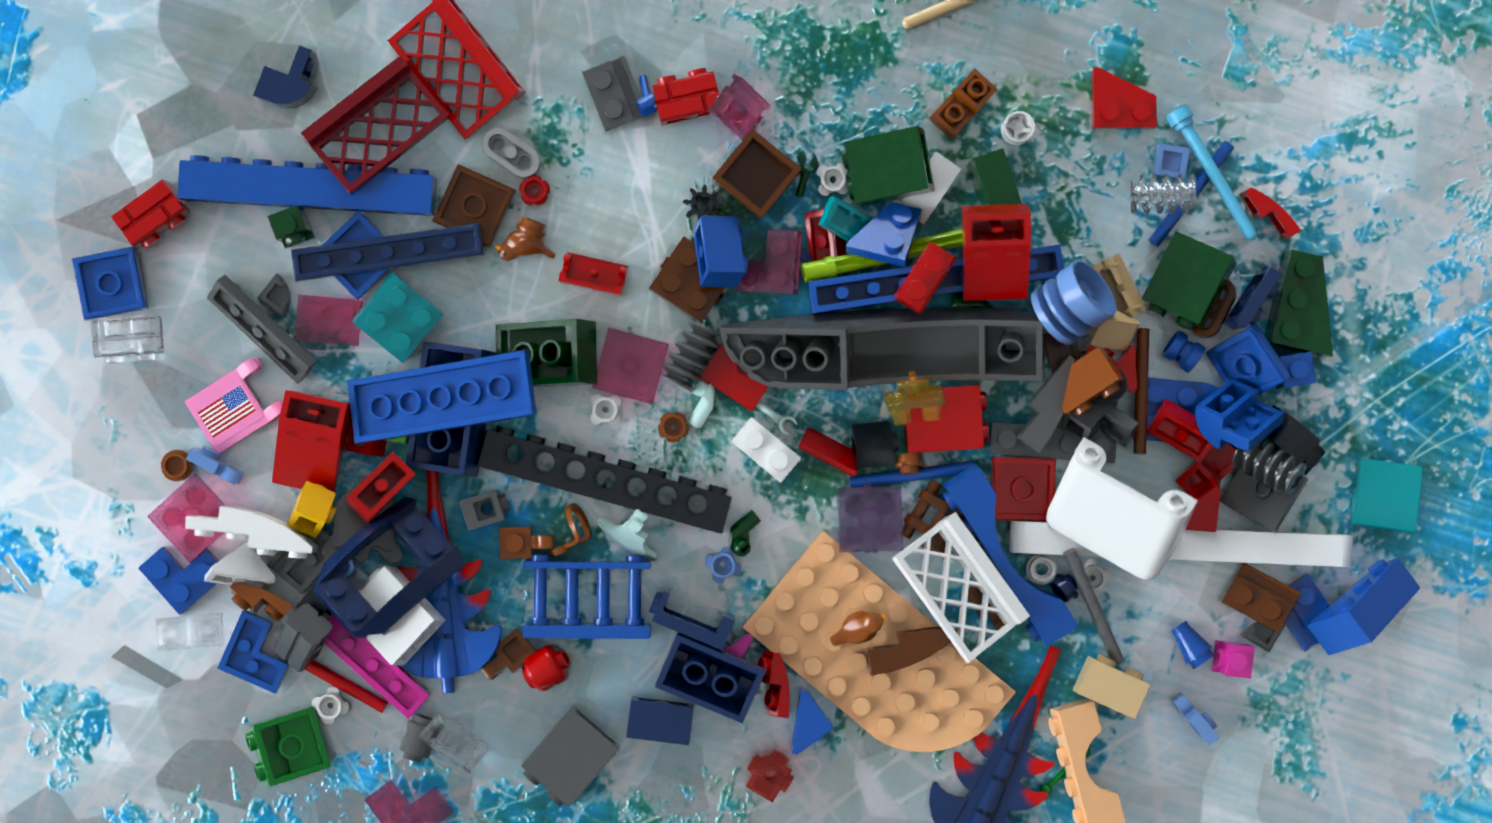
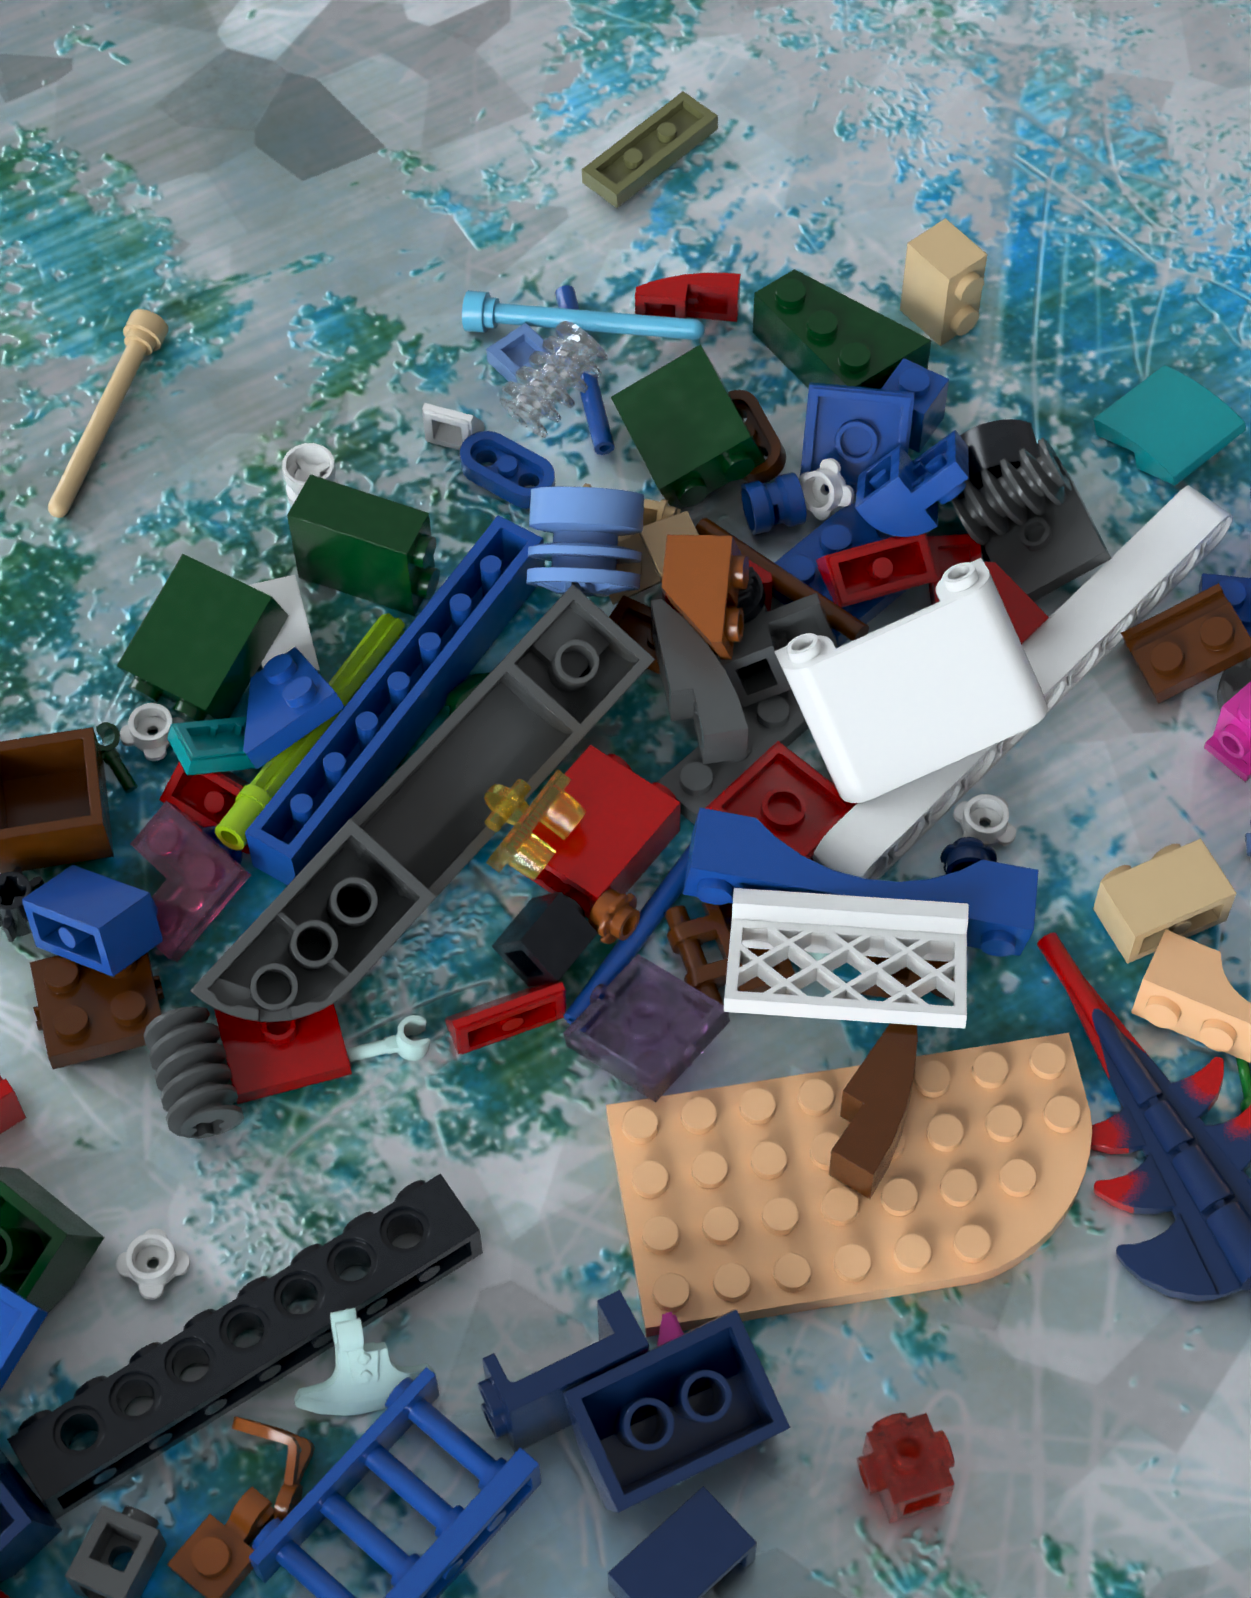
camera: 50 degrees left, 30 degrees down
clear pink plate [592,327,669,404] -> none
dark orange plate [658,412,689,443] -> none
light aqua arm [688,380,715,428] -> none
medium blue plate [705,547,741,583] -> none
dark green arm [729,510,761,557] -> none
white brick [731,417,801,483] -> none
red slope [757,650,790,718] -> none
blue slope [791,687,834,755] -> none
dark orange animal [830,610,886,646] -> none
red brick [894,243,957,314] -> none
dark orange slope [929,68,998,139] -> none
red slope [962,204,1031,301] -> none
white plate [1026,554,1057,585] -> none
flat silver bar [1063,548,1123,663] -> none
red wing [1092,67,1157,129] -> none
blue cone [1171,621,1214,669] -> none
dark blue plate [1223,264,1282,330] -> none
none -> white slope [422,403,485,450]
none -> blue plate [460,431,555,509]
none -> olive plate [582,91,718,208]
none -> white plate [799,458,854,520]
none -> tan brick [900,218,987,346]

